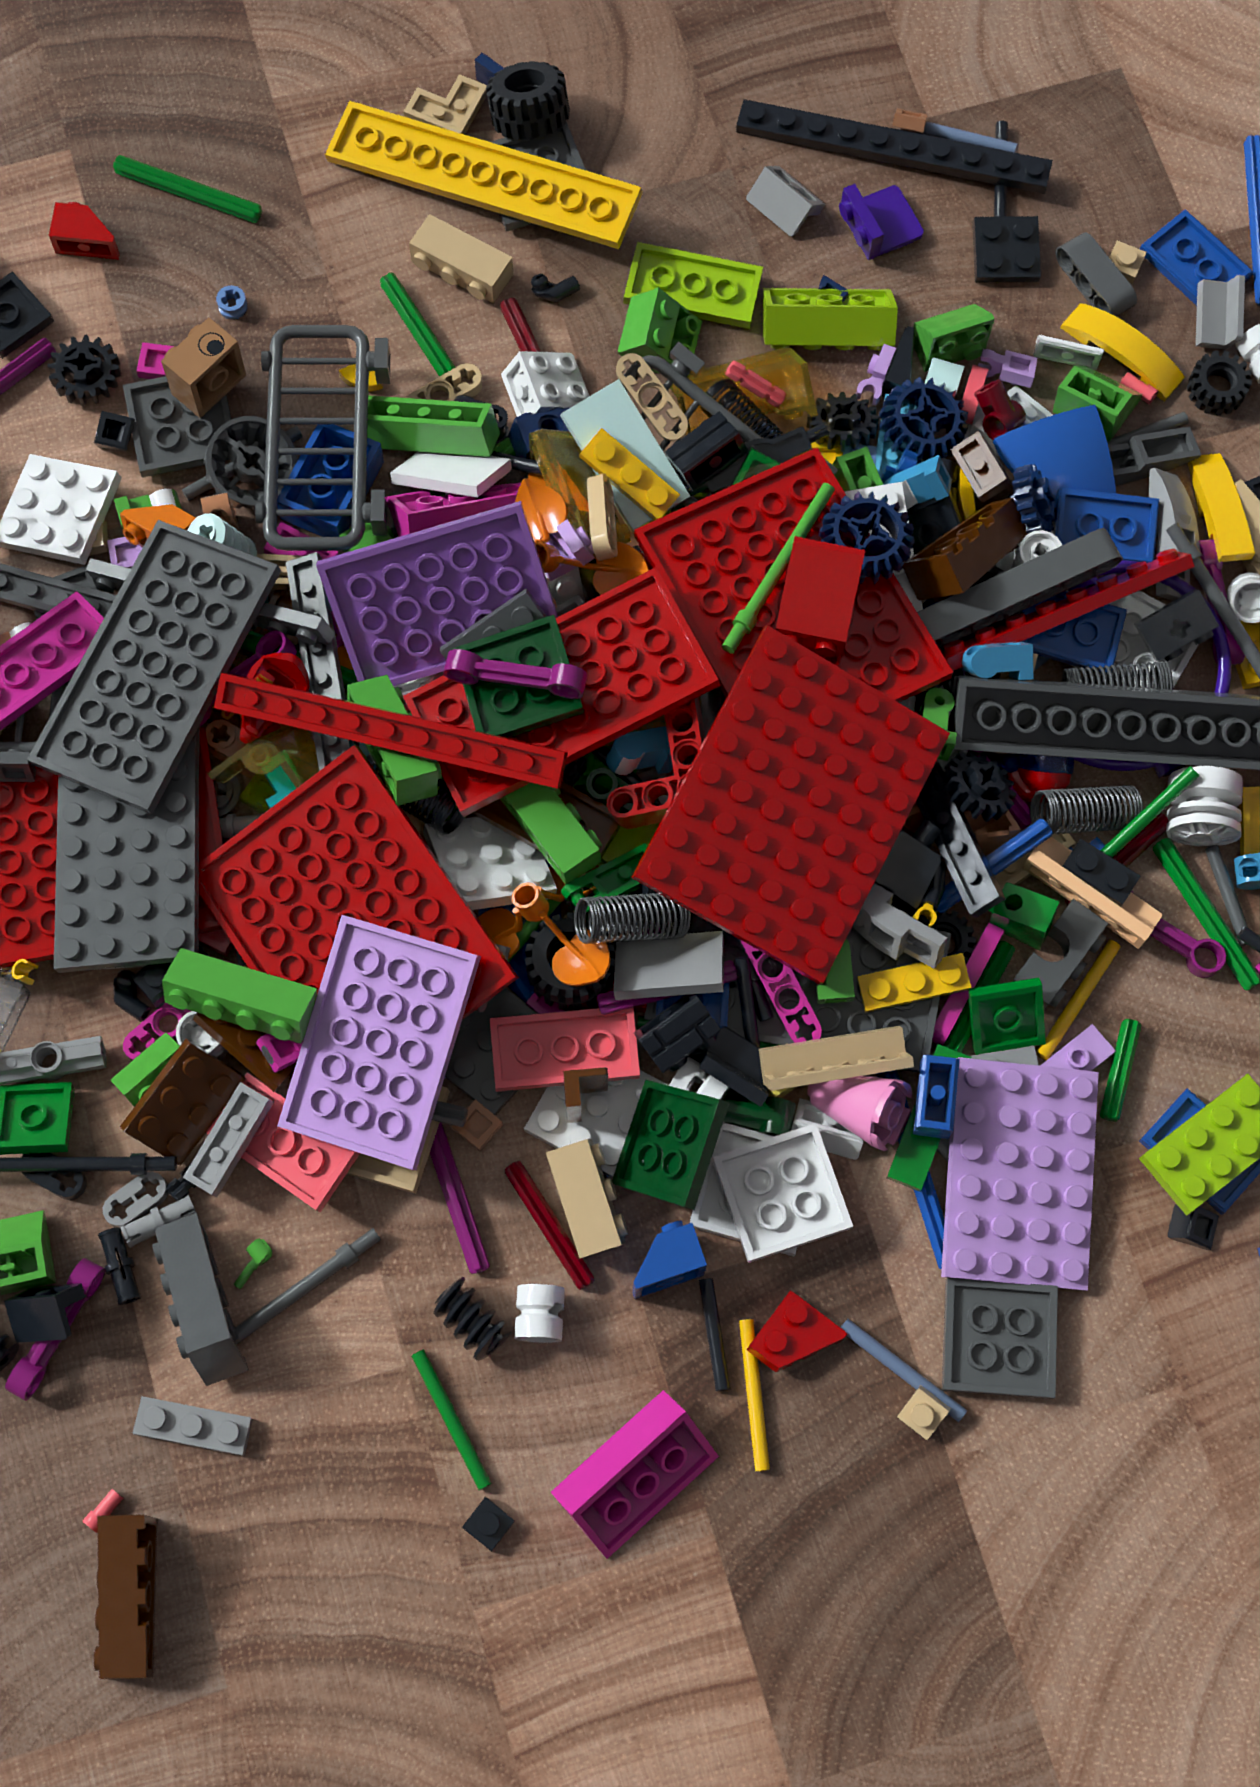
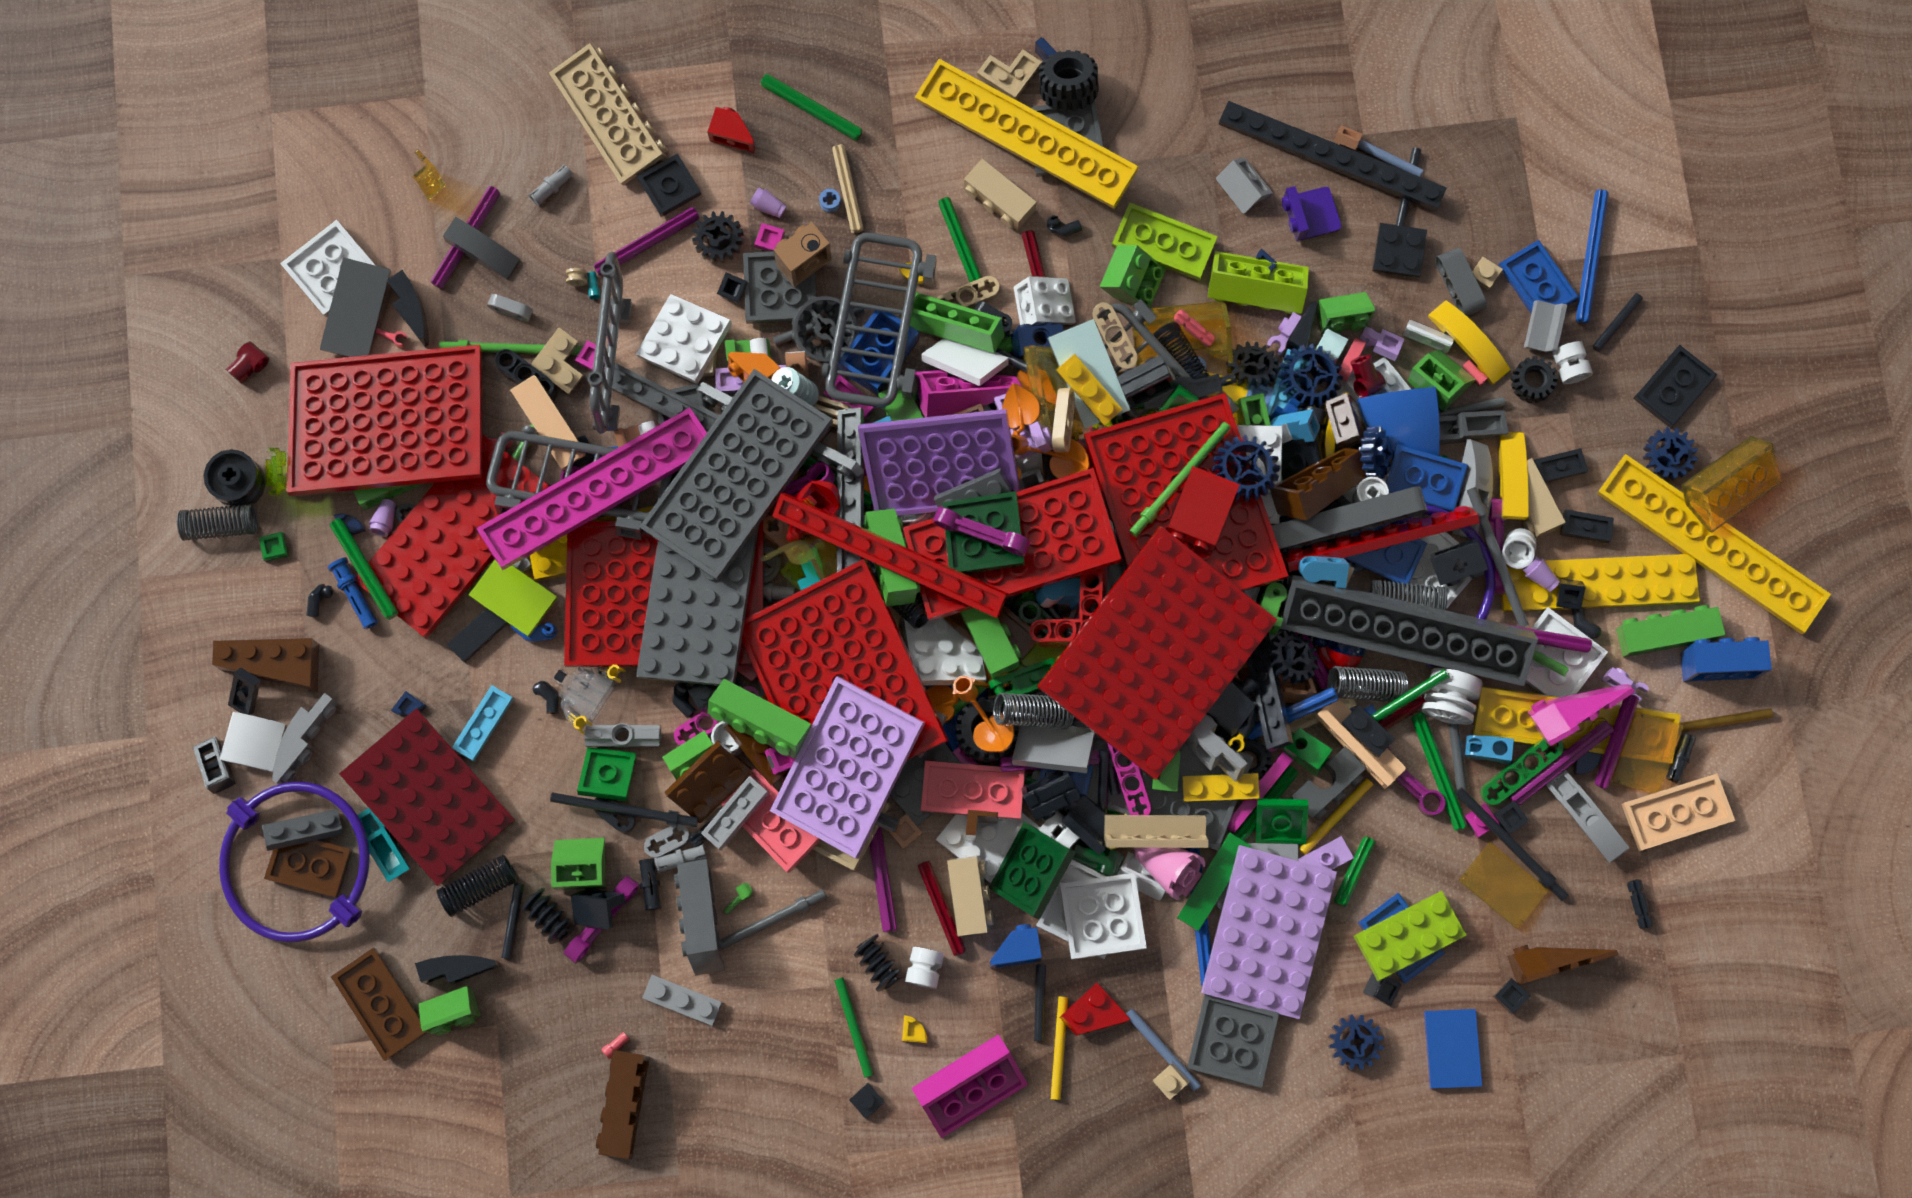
camera: 15 degrees right, 5 degrees up
blue brick [913,1055,960,1139] -> none
none -> lavender cone [750,187,787,218]
none -> tan axle [832,144,863,234]
none -> yellow tile [902,1015,927,1043]
none -> dark blue gear [1328,1014,1384,1070]

